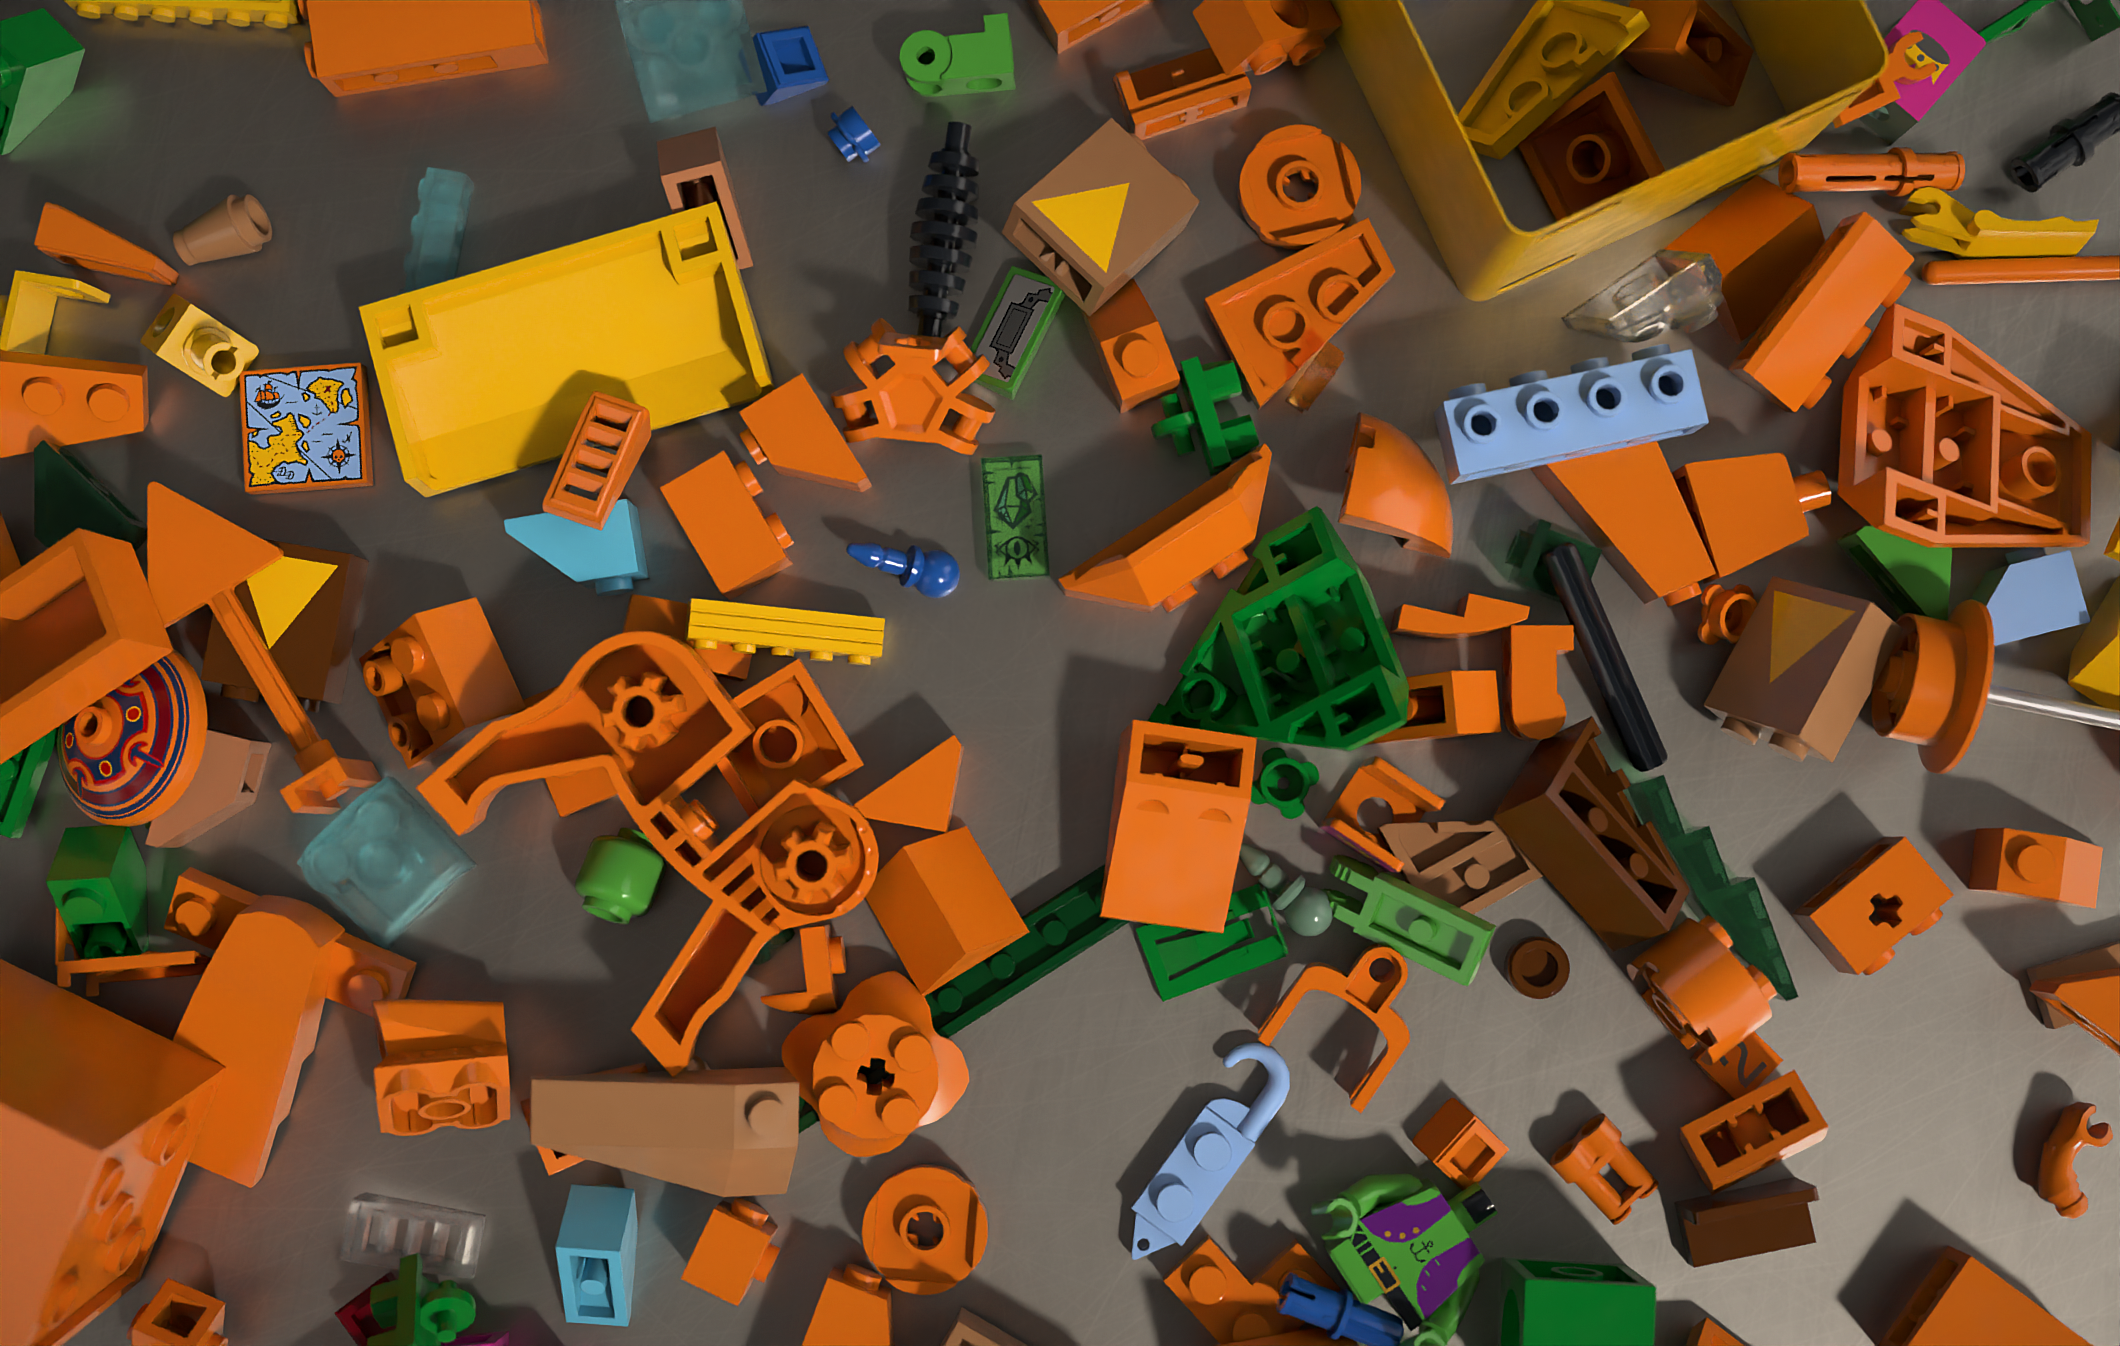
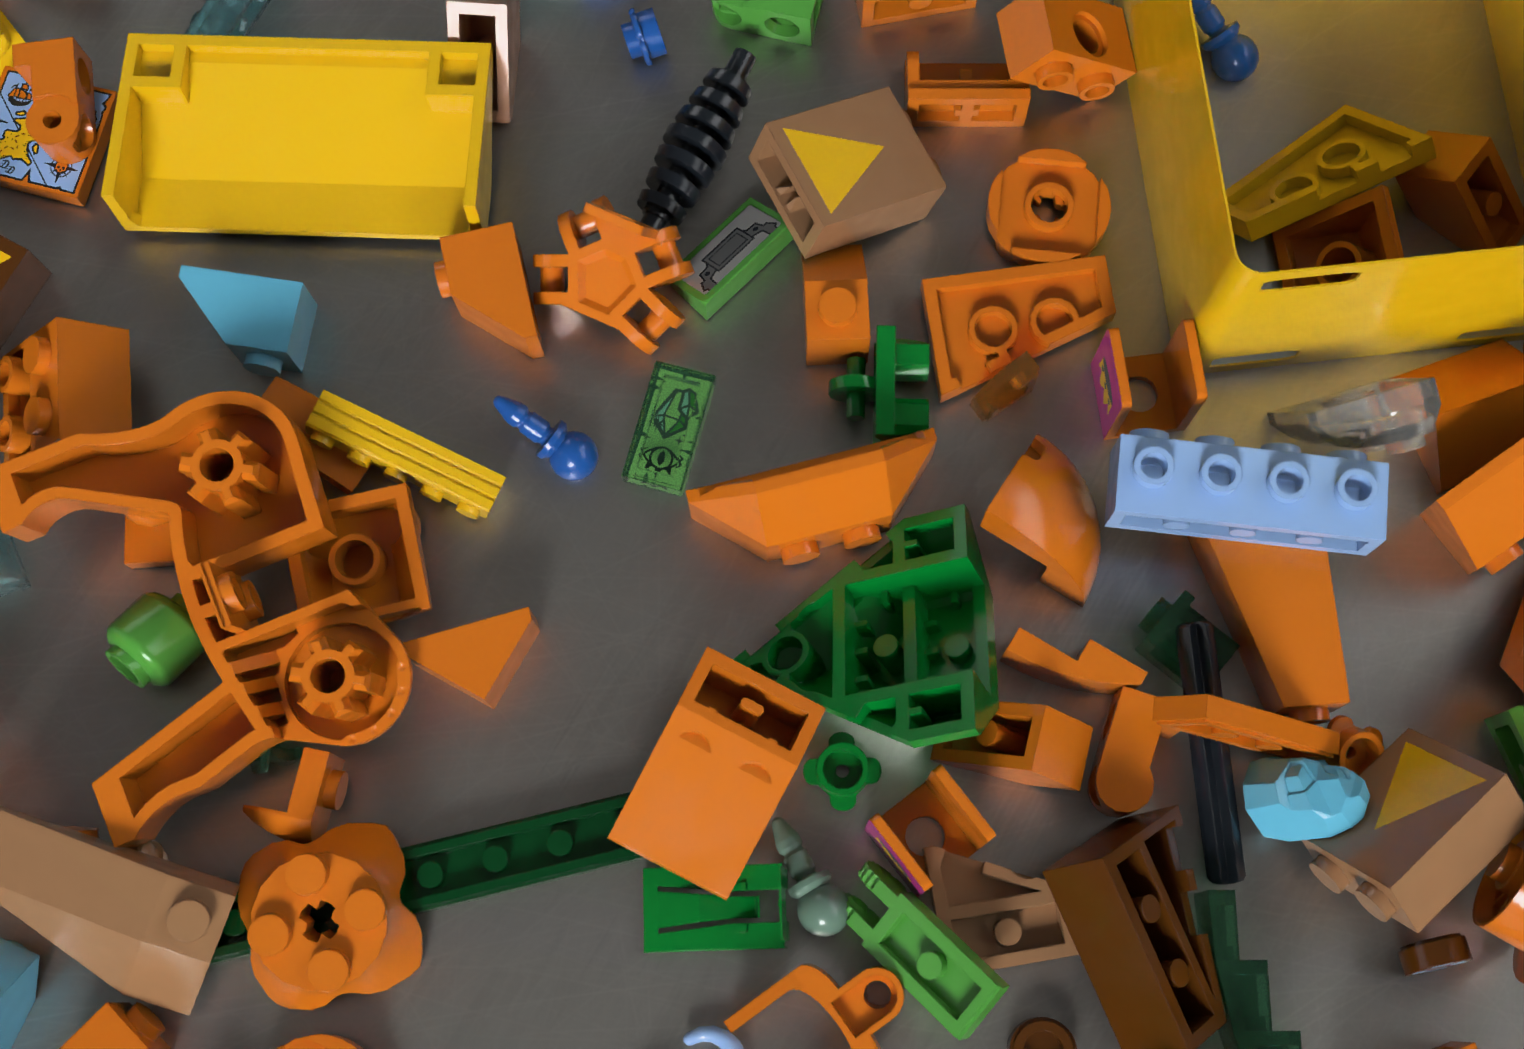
camera: 20 degrees right, 10 degrees down
orange slope [542,391,651,531] -> none
orange brick [660,450,794,601] -> none
orange slope [865,826,1030,996] -> none
orange torso [1672,452,1831,584] -> none
none -> orange leg [12,37,97,164]
none -> orange piece [1090,319,1208,440]
none -> orange tile [1152,694,1340,759]
none -> medium azure rock [1243,756,1370,842]
none -> reddish brown tile [1397,933,1473,977]

